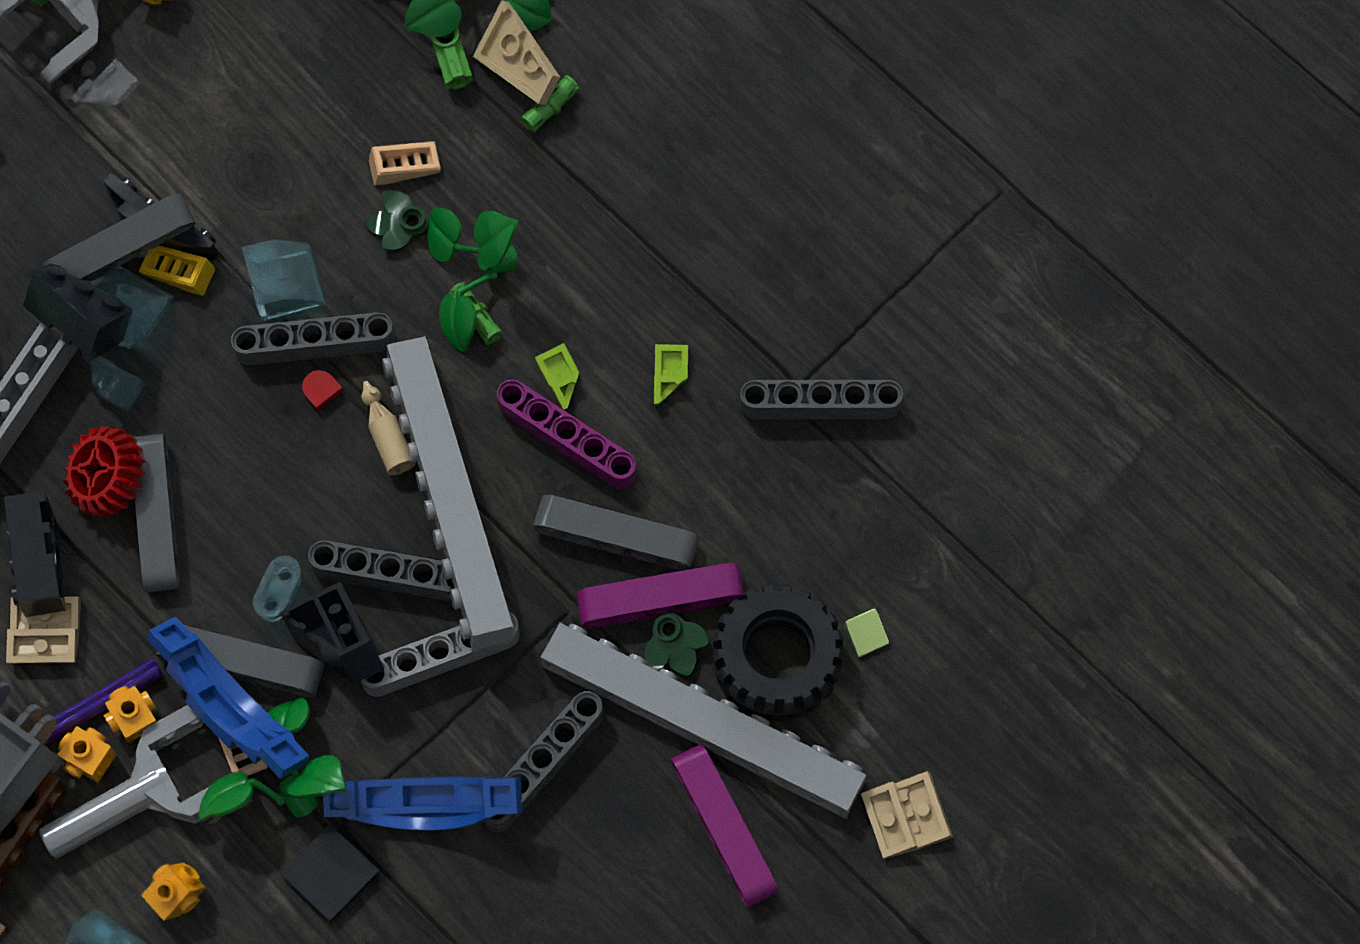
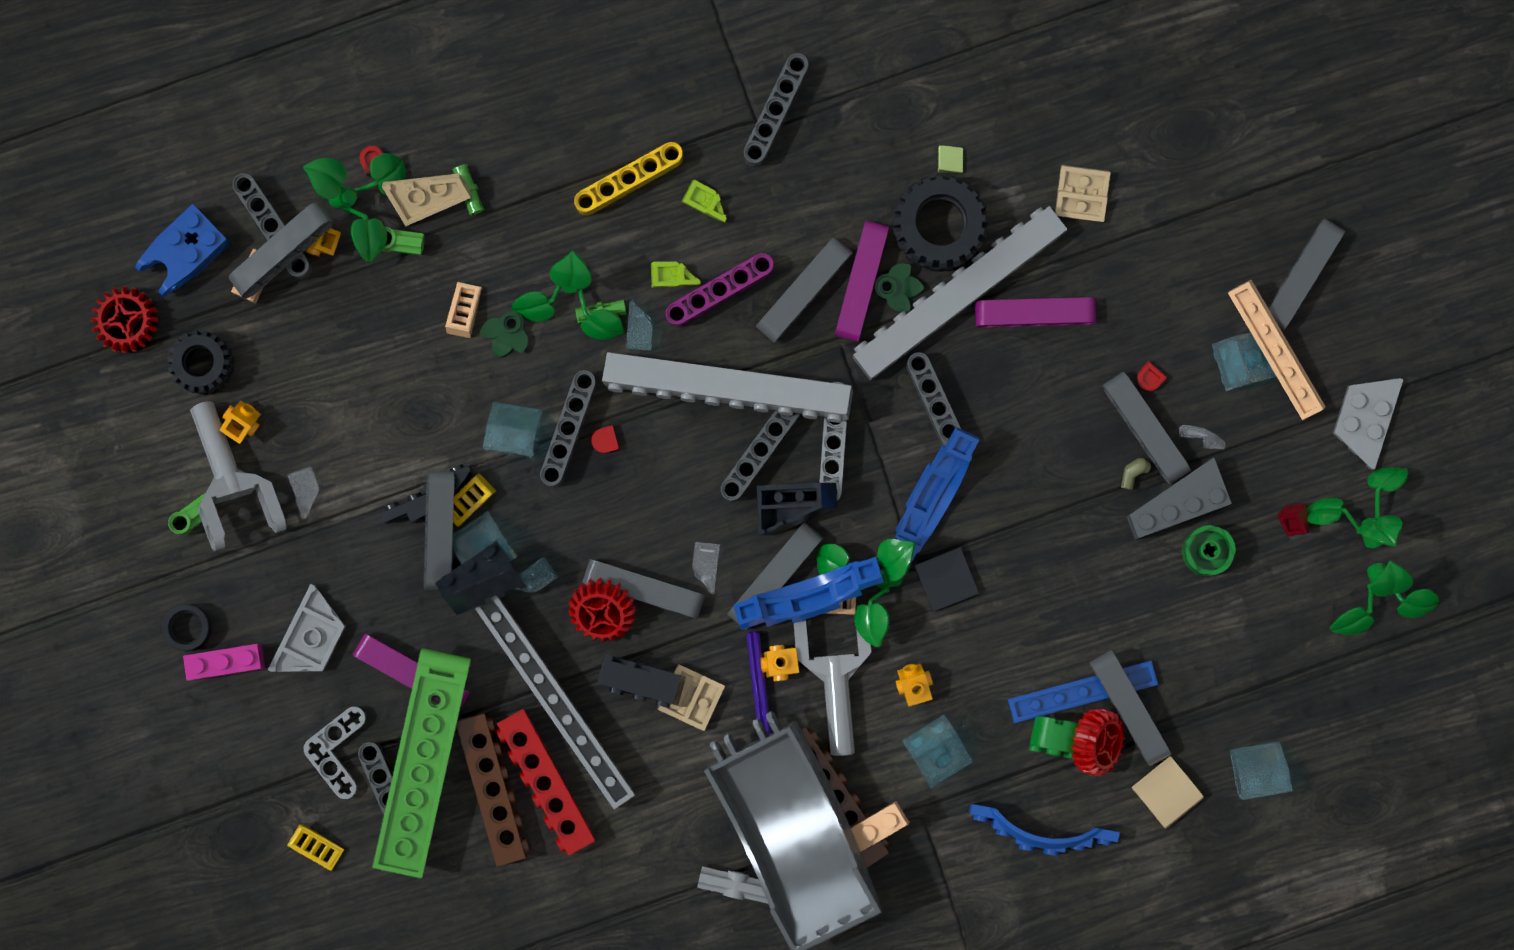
camera: 65 degrees left, 15 degrees up
light orange brick [57,726,117,784] -> none
clear light blue plate [253,556,302,622] -> none
tan wheel [361,381,416,476] -> none
none -> yellow beam [574,142,683,216]
none -> clear light blue slope [626,300,653,350]
none -> clear slope [692,542,720,594]

